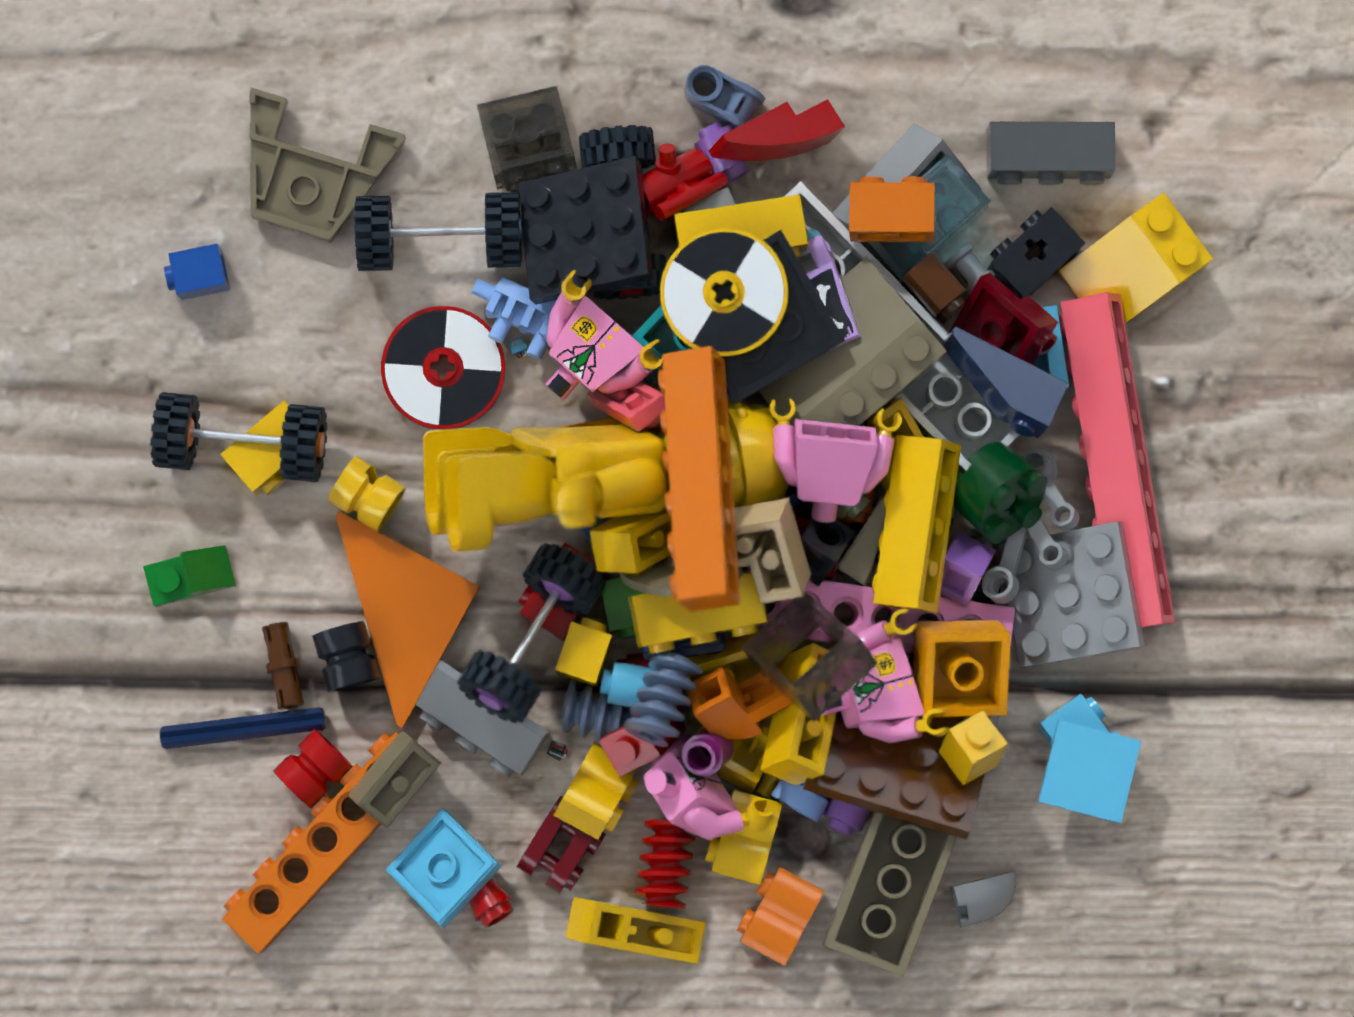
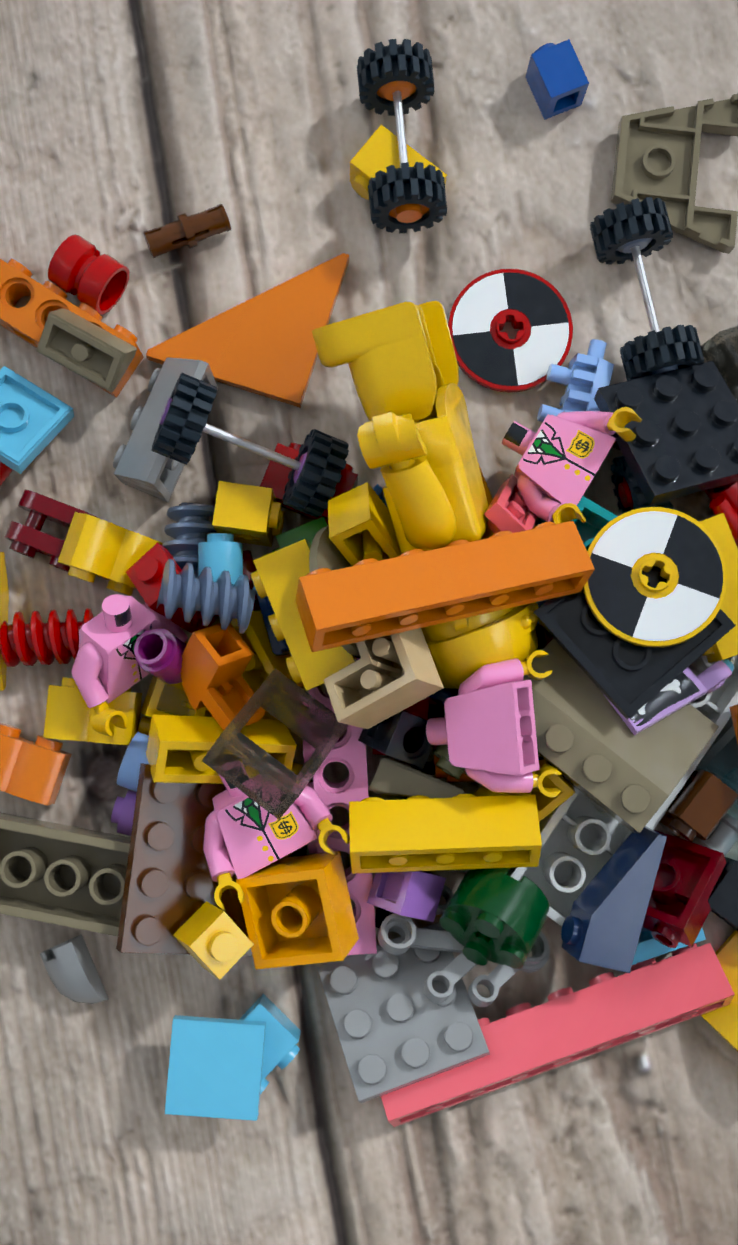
camera: 75 degrees right, 0 degrees up
green slope [143,545,236,607] -> none
dark blue axle [159,707,326,749] -> none
black wheel [312,621,380,693] -> none
yellow wheel [327,456,406,533] -> none
medium azure piece [508,336,528,358] -> none
dark grey piece [546,741,568,761] -> none

